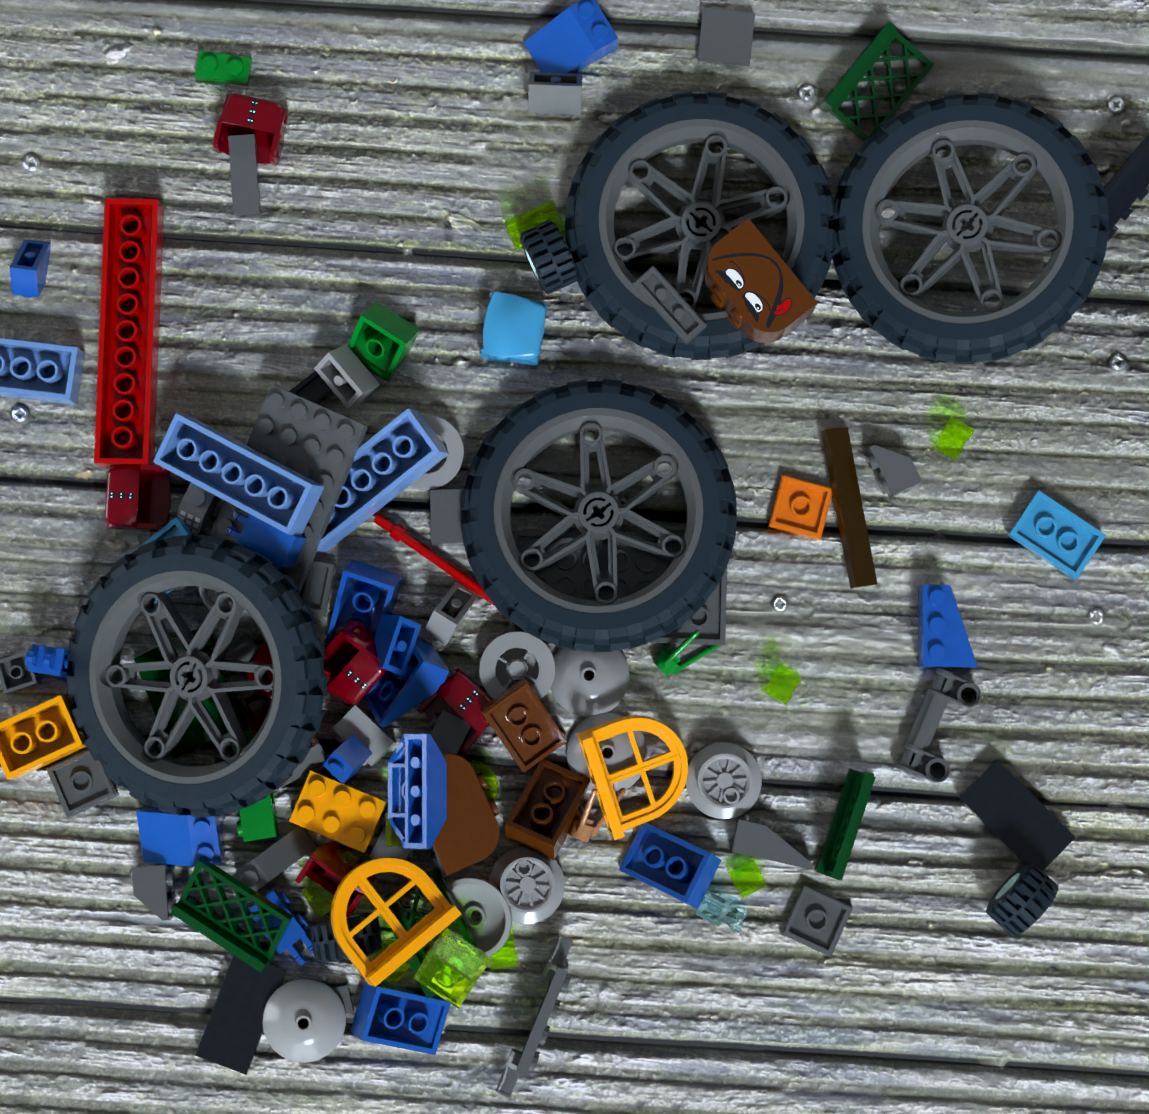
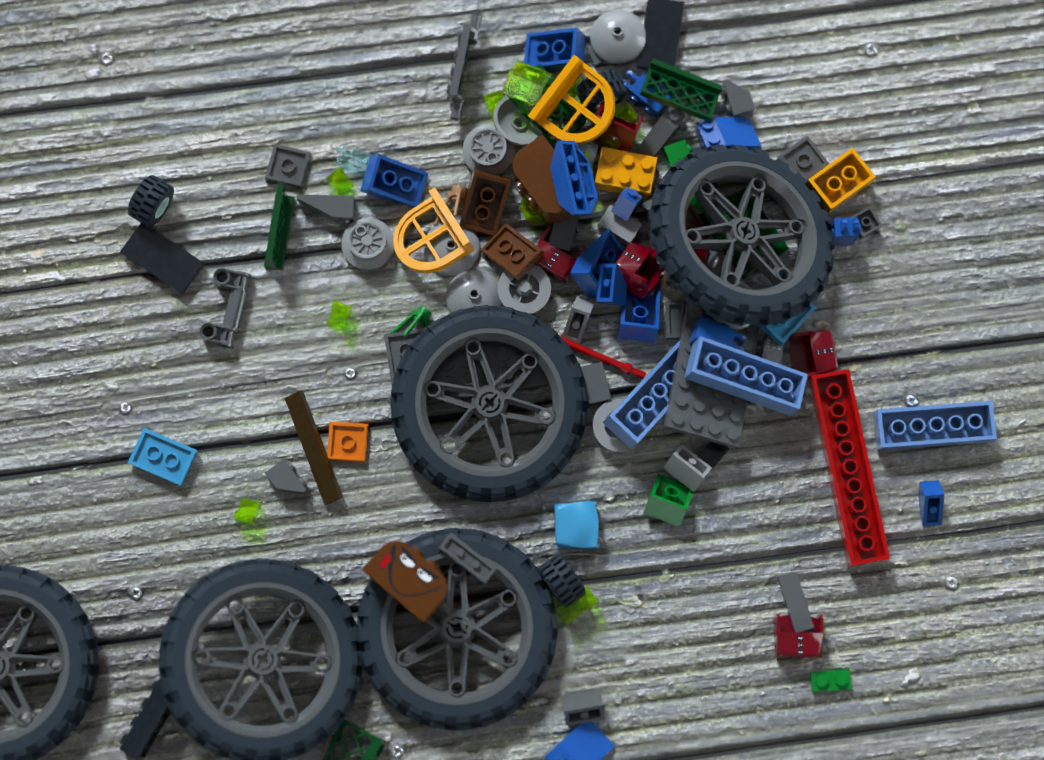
camera: 165 degrees right, 5 degrees down
blue wedge [918,585,978,668] -> none

